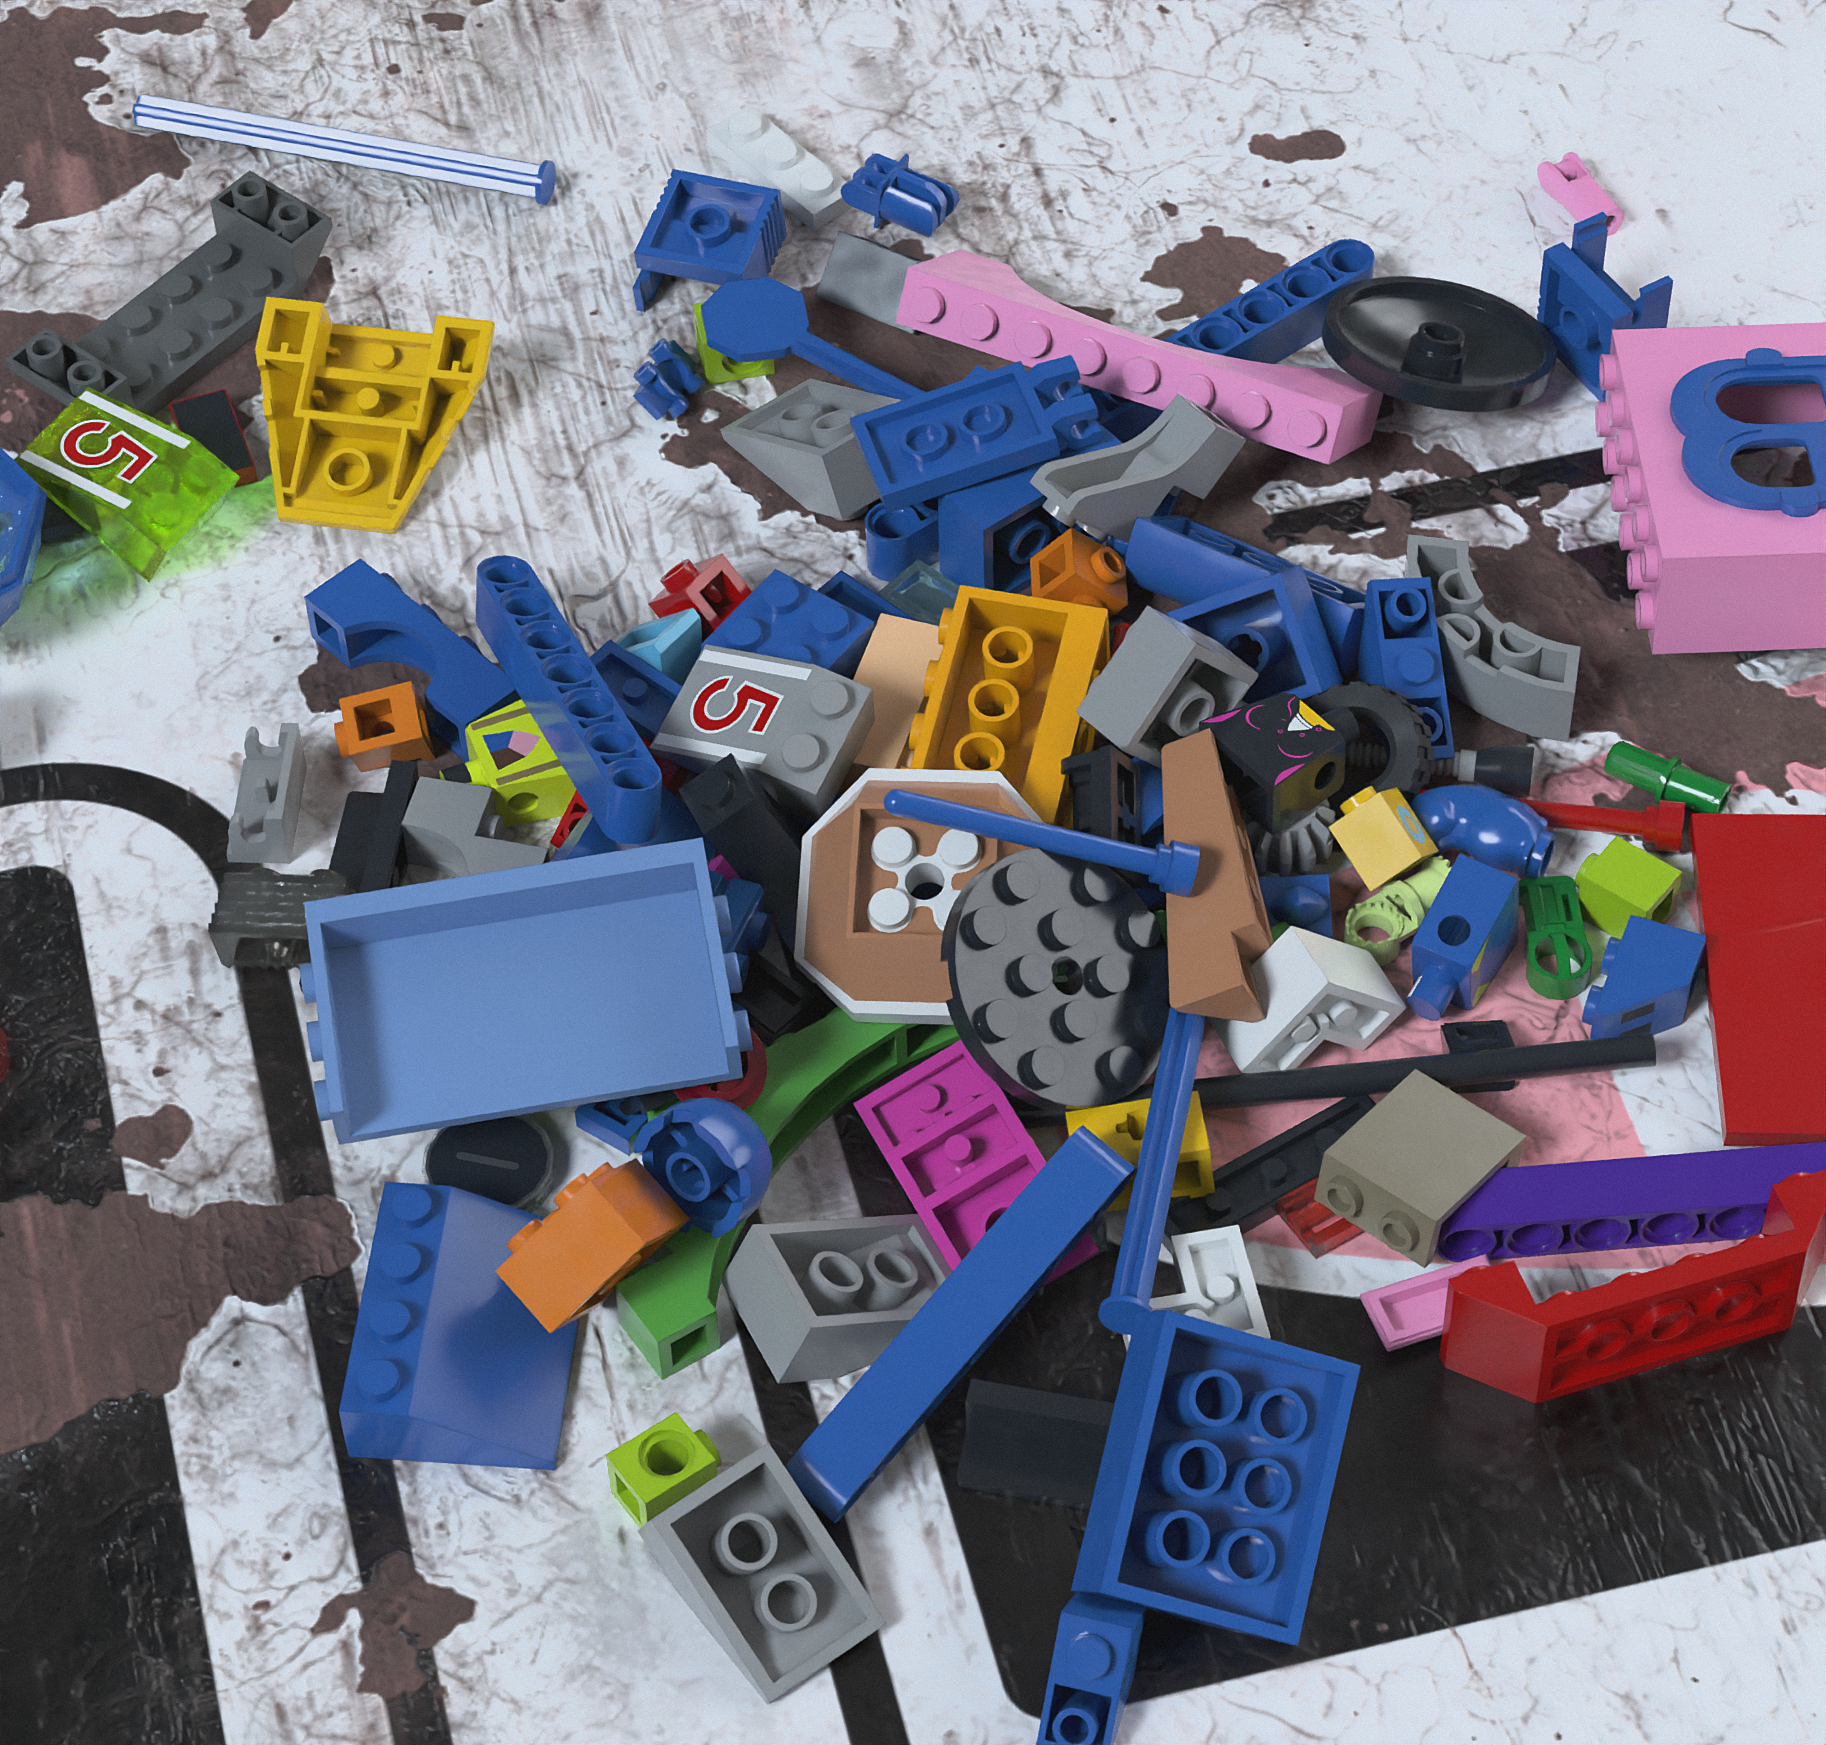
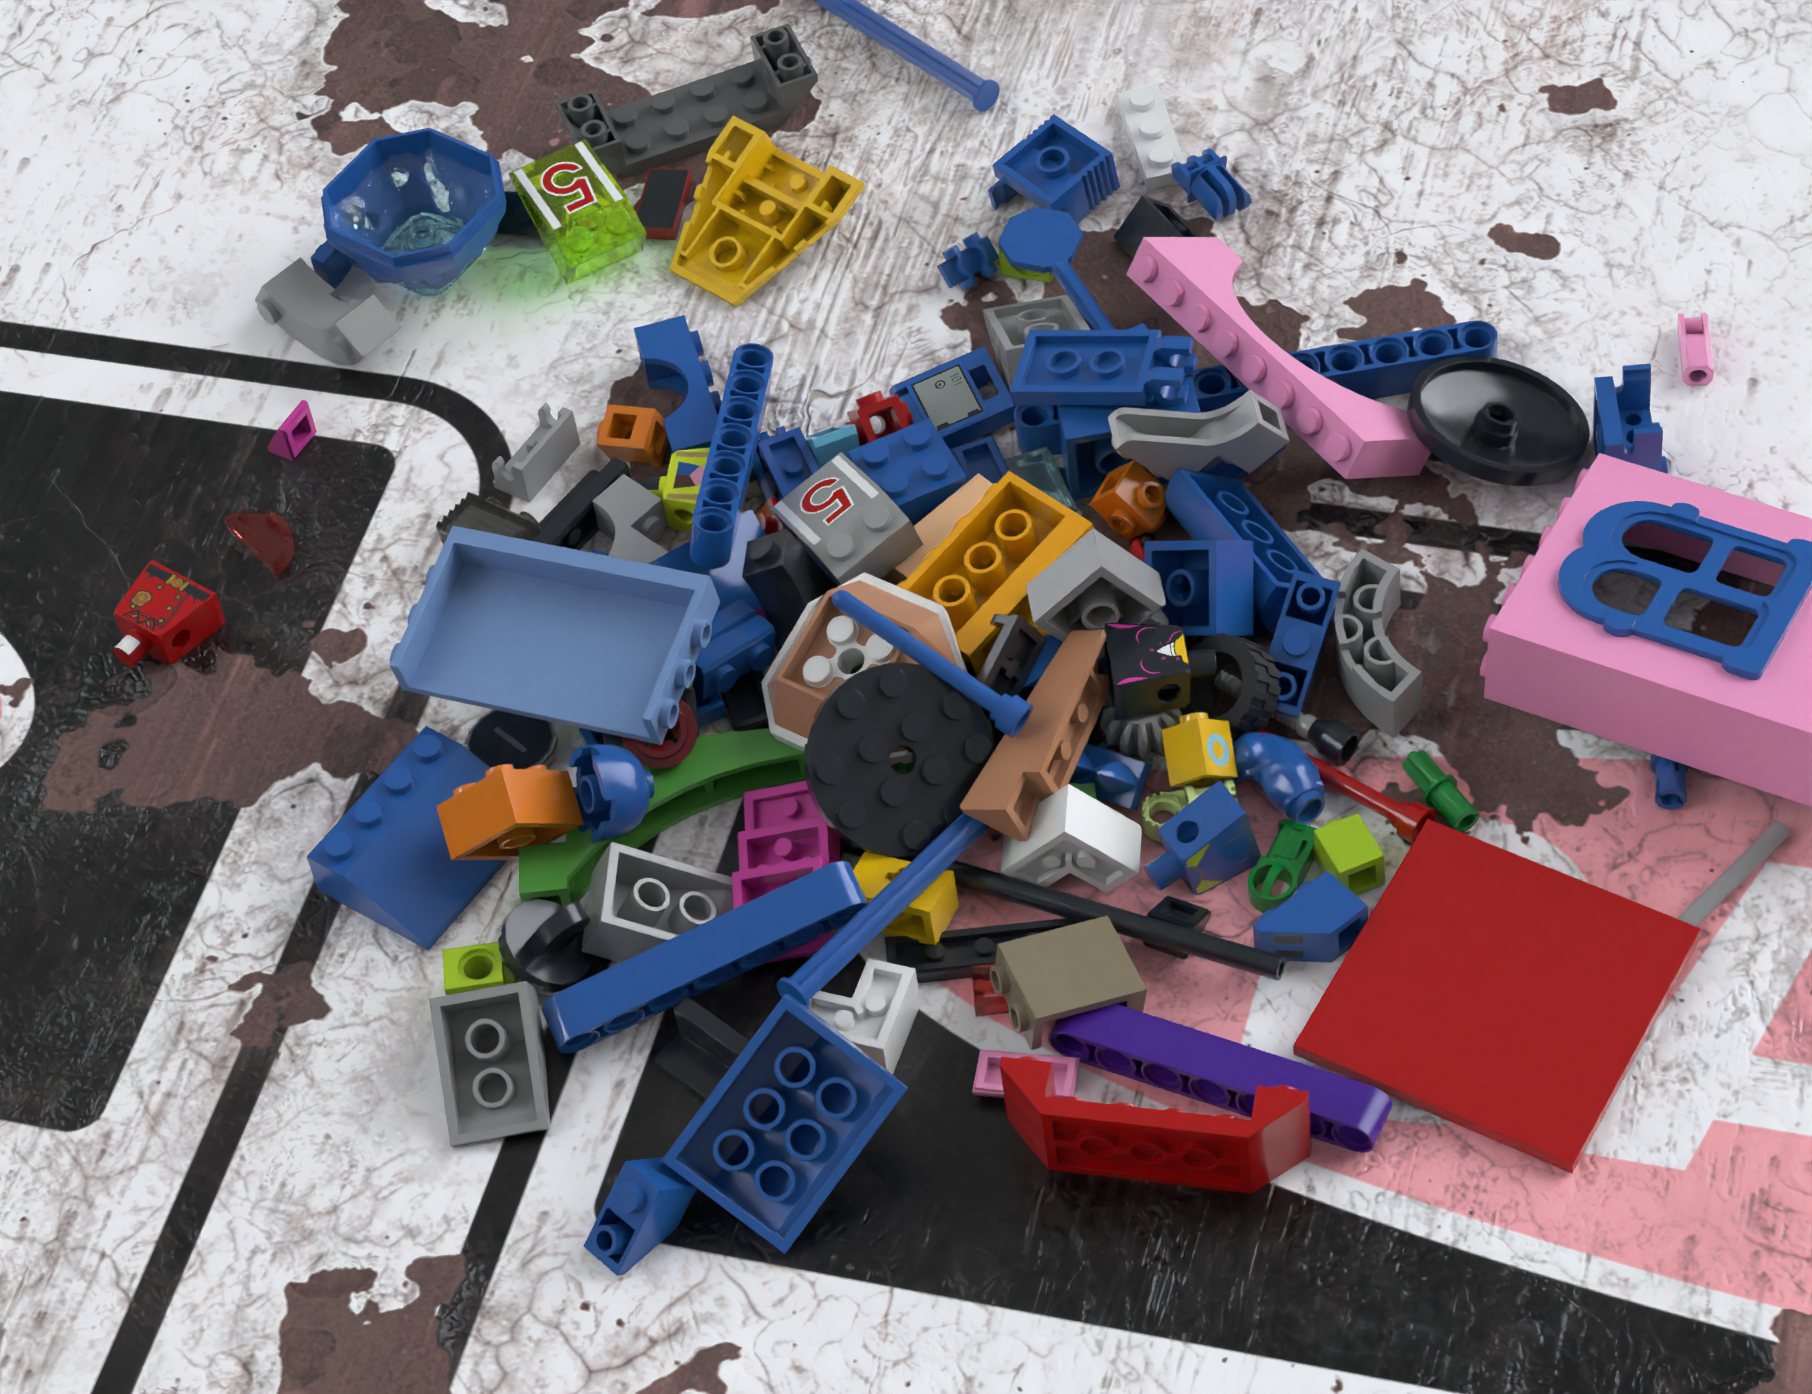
camera: 35 degrees right, 0 degrees up
none -> black tile [498,899,593,993]
none -> blue container [889,346,1016,450]

